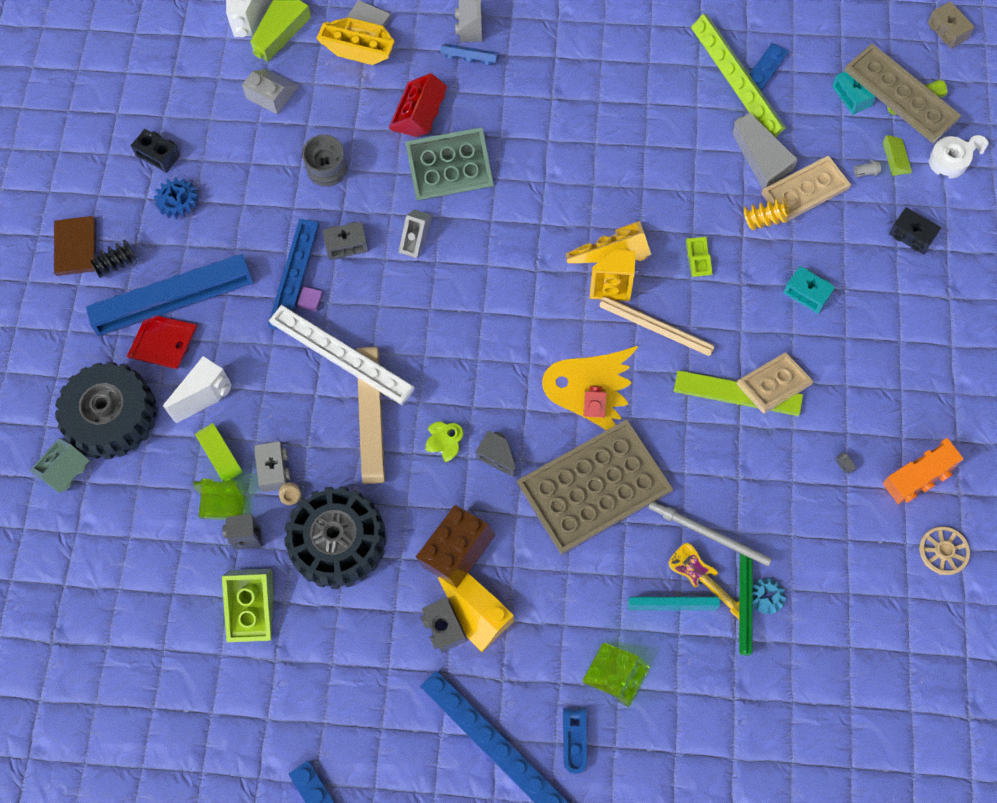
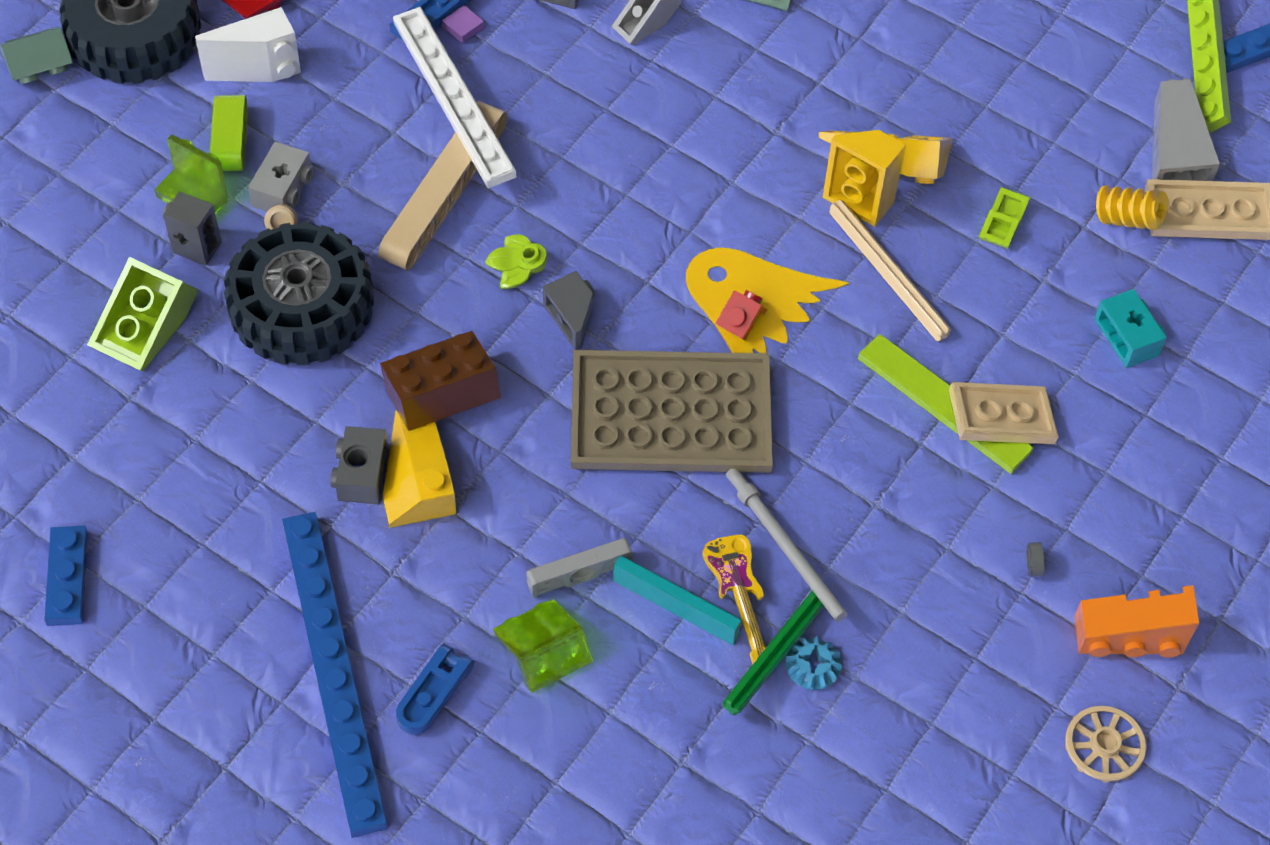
camera: 25 degrees right, 10 degrees down
none -> light grey piece [526,538,633,598]

